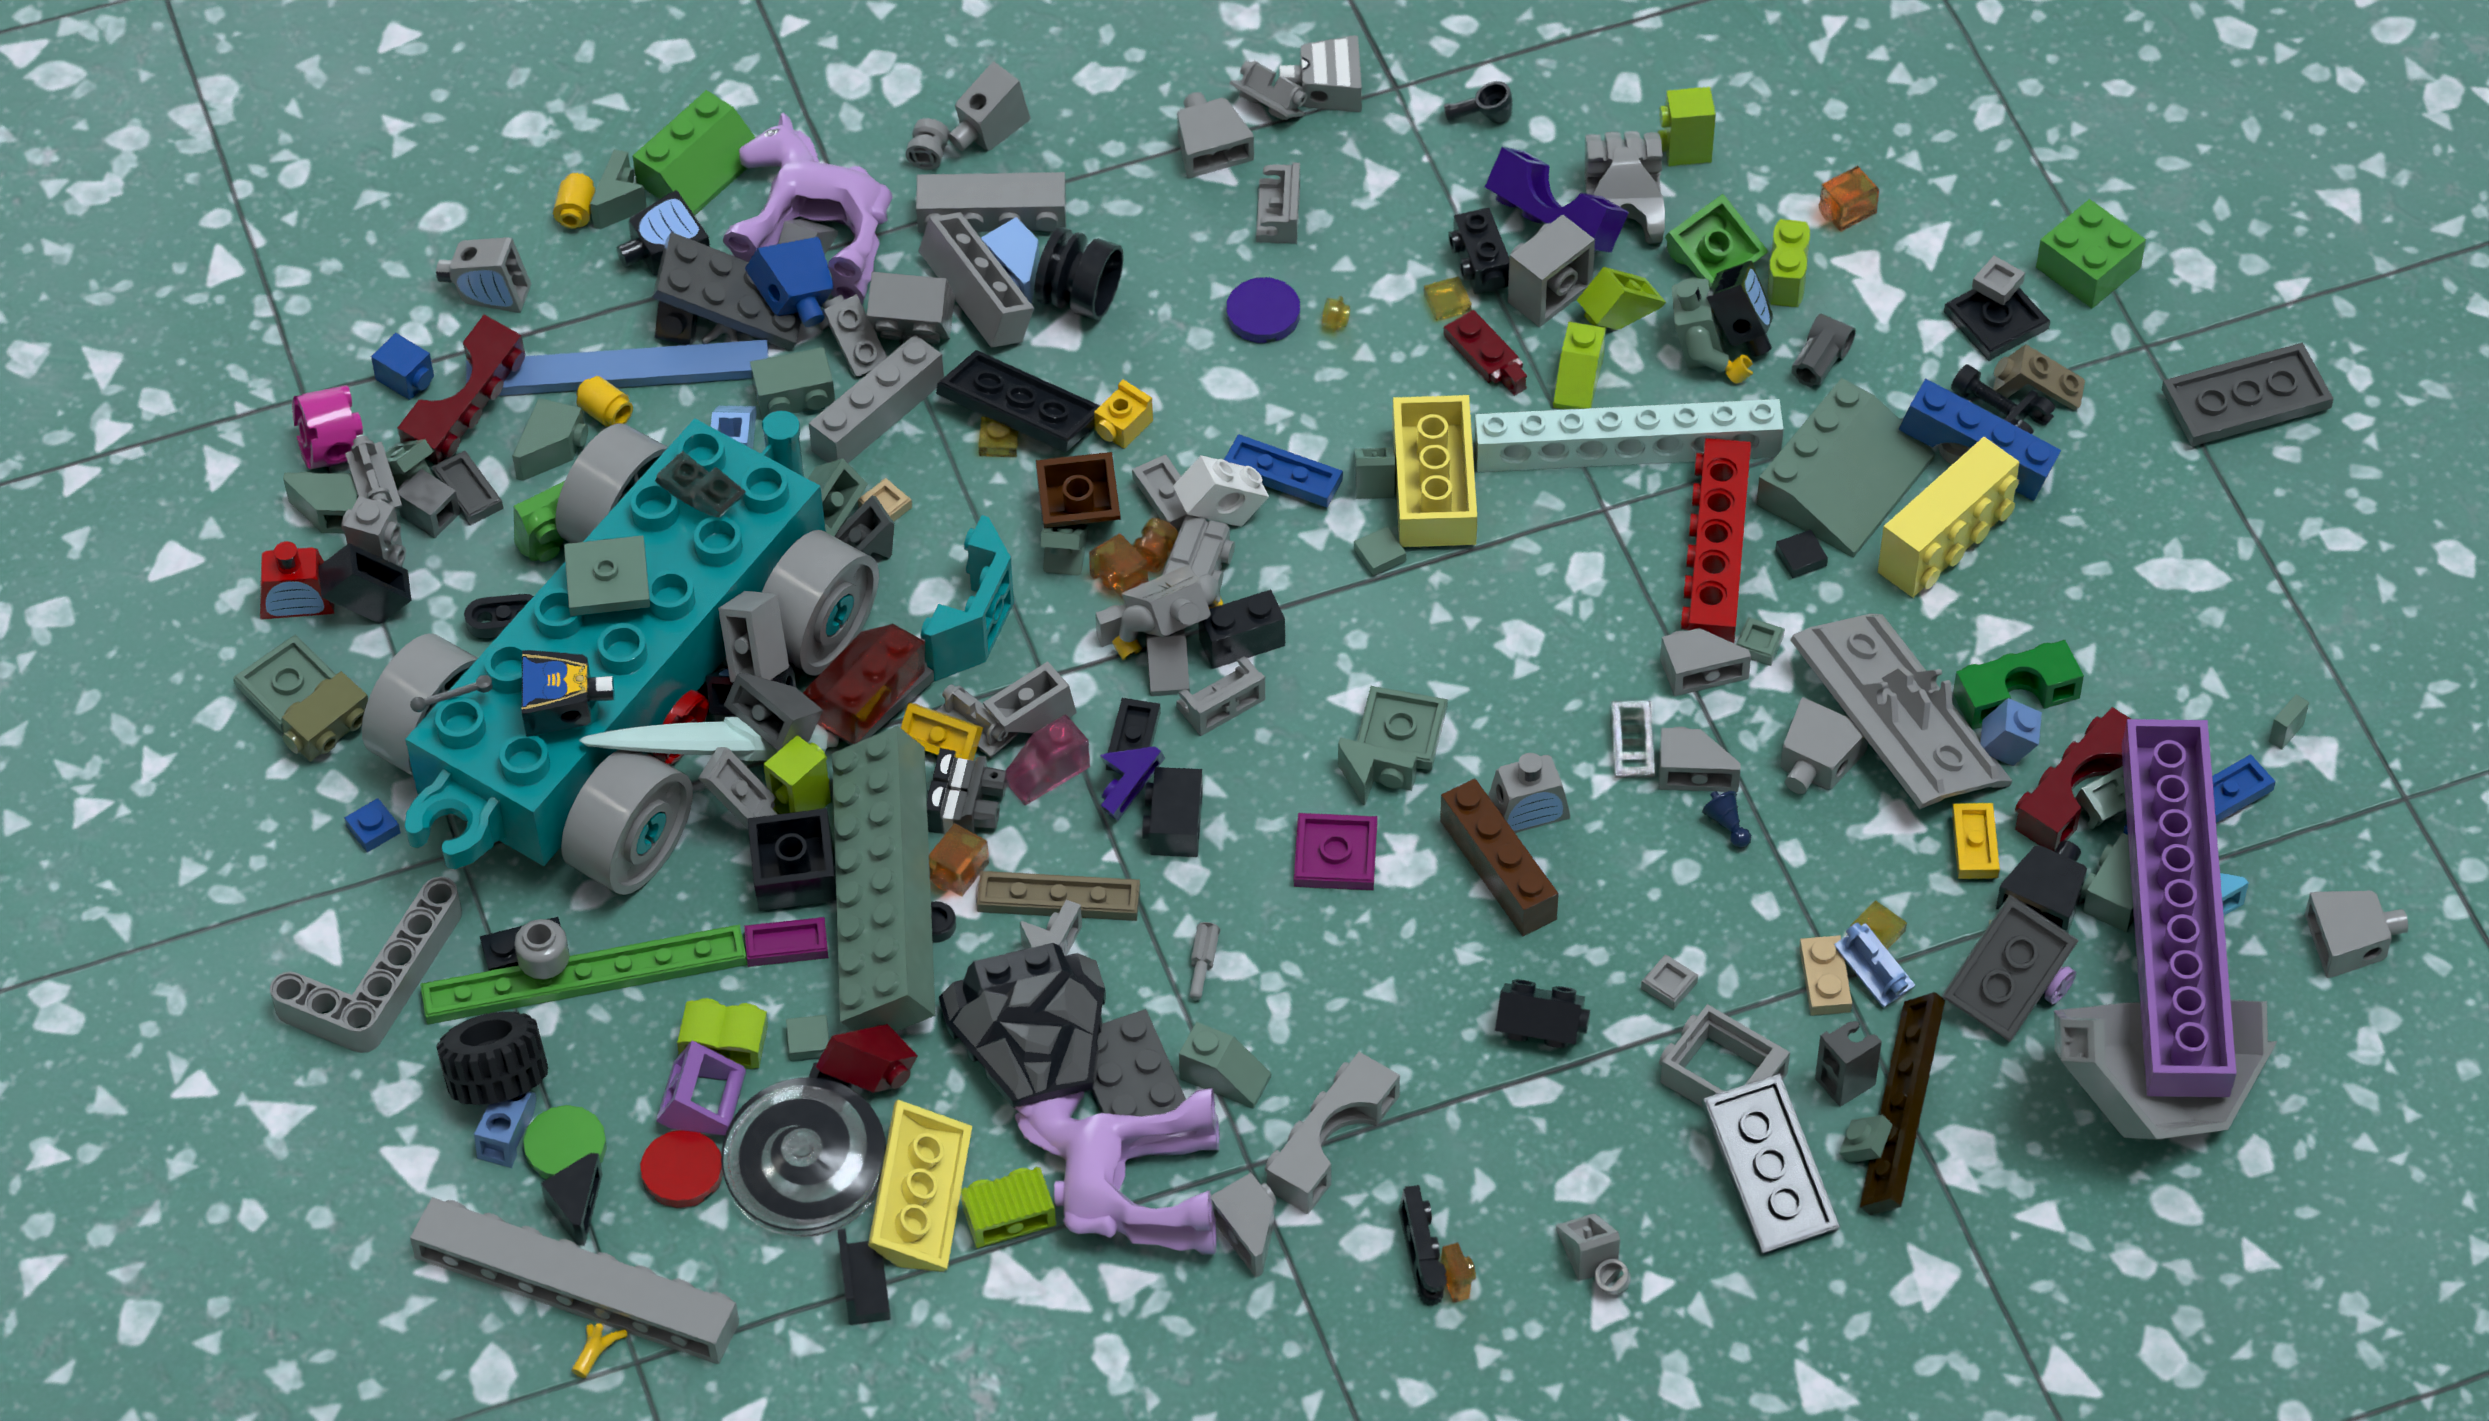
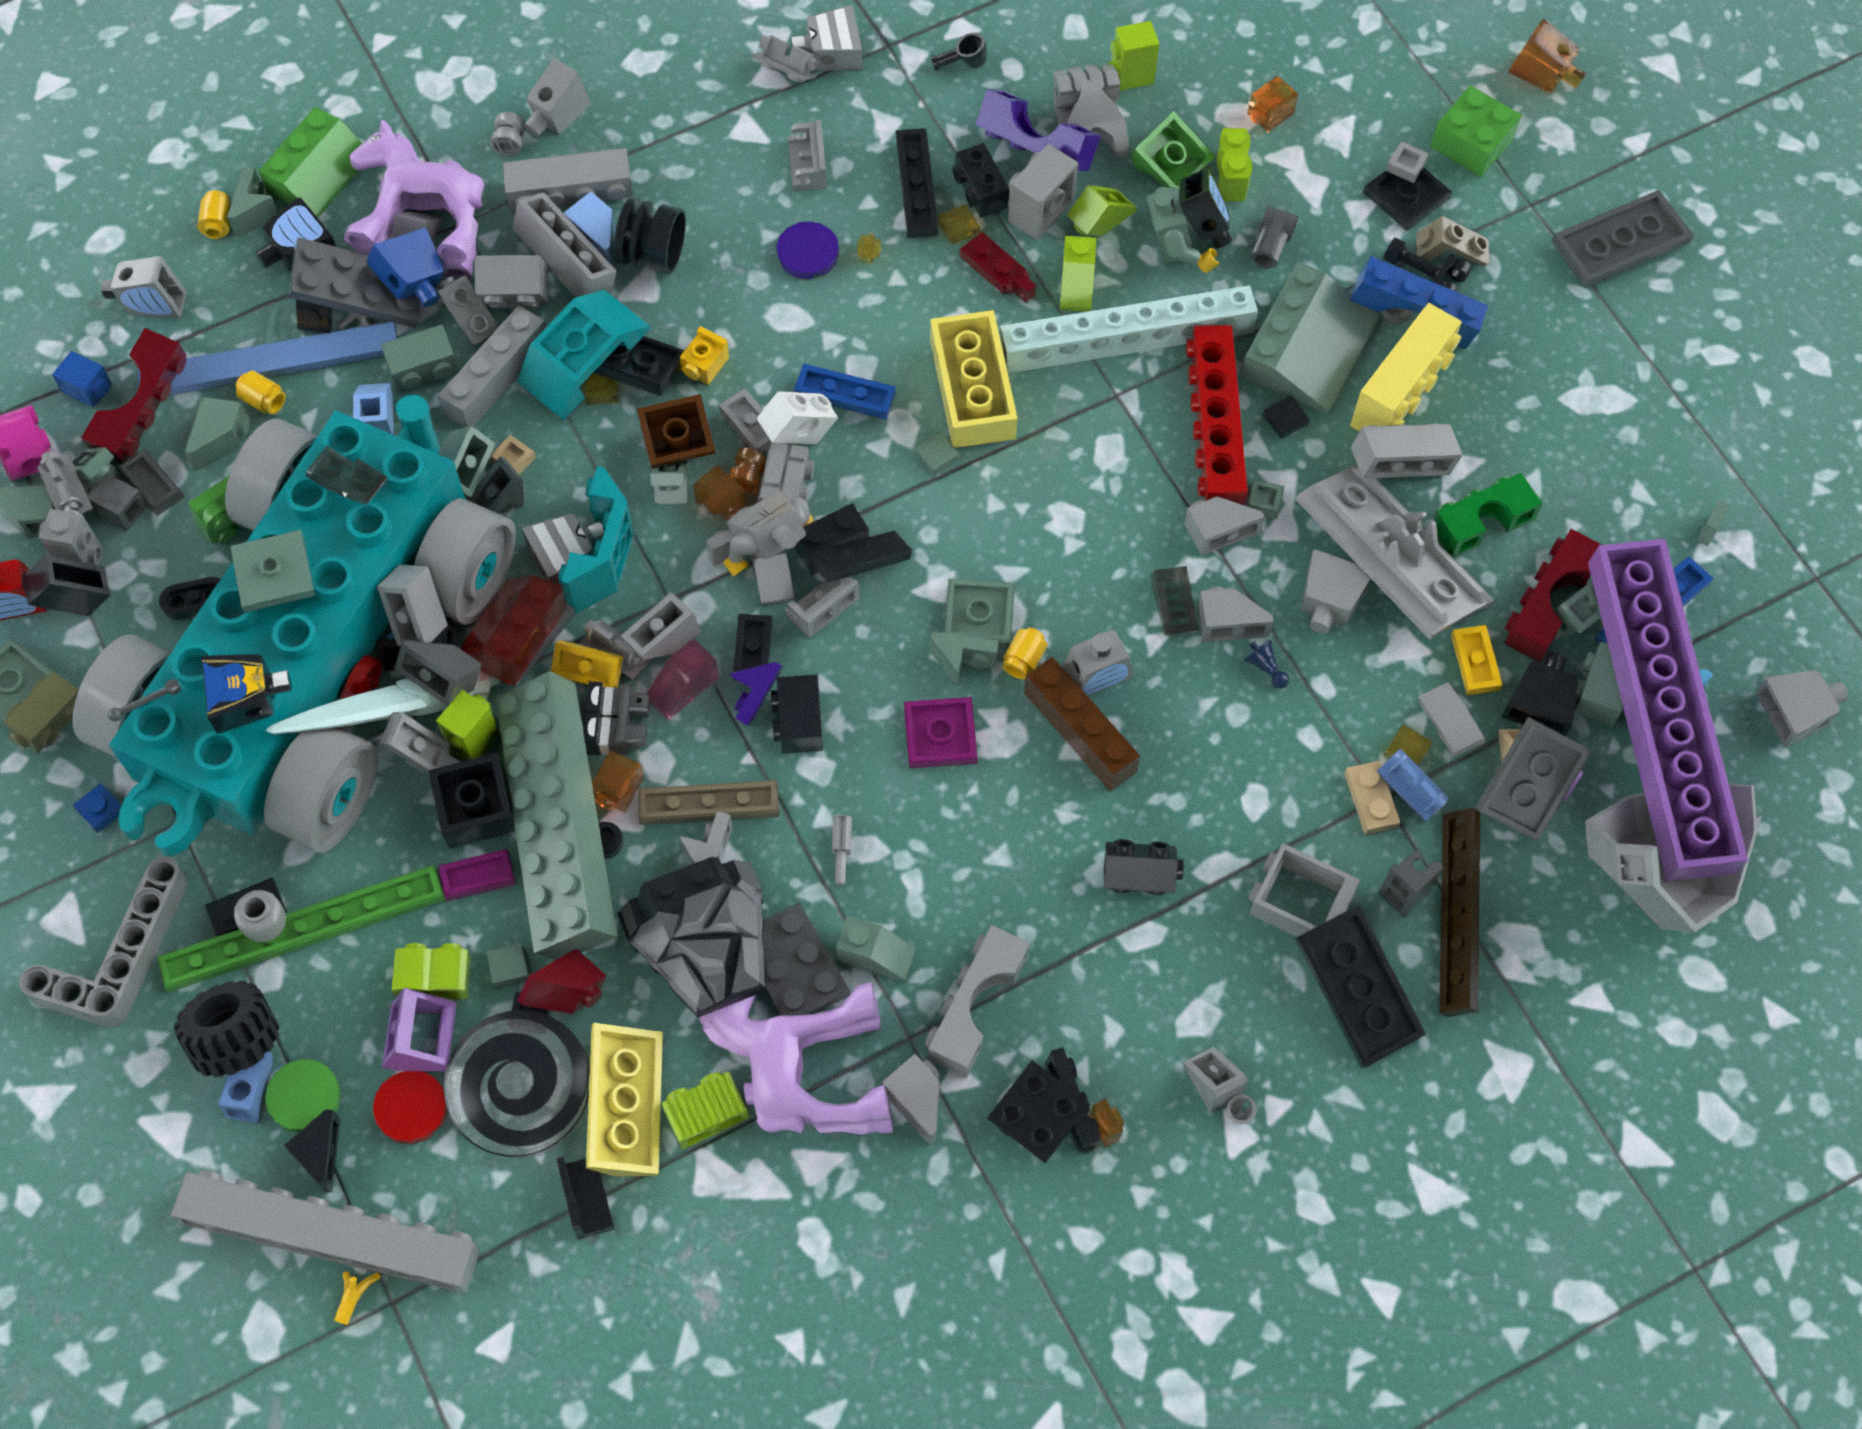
camera: 10 degrees left, 10 degrees up
light grey torso [1177,92,1254,179] -> none
sand green slope [1354,448,1395,499] -> none
light grey tile [1641,954,1698,1009] -> none
sand green plate [1839,1115,1893,1163] -> none
medium blue brick [1980,698,2042,766] -> none
none -> teal slope [517,289,651,421]
none -> torso [522,514,605,593]
none -> black tile [810,530,912,582]
none -> black plate [896,128,938,238]
none -> black hinge [987,1060,1091,1164]
none -> yellow brick [1002,627,1048,680]
none -> light grey brick [1351,424,1463,478]
none -> light grey slope [1418,682,1485,757]
none -> clear orange torso [1508,19,1587,92]

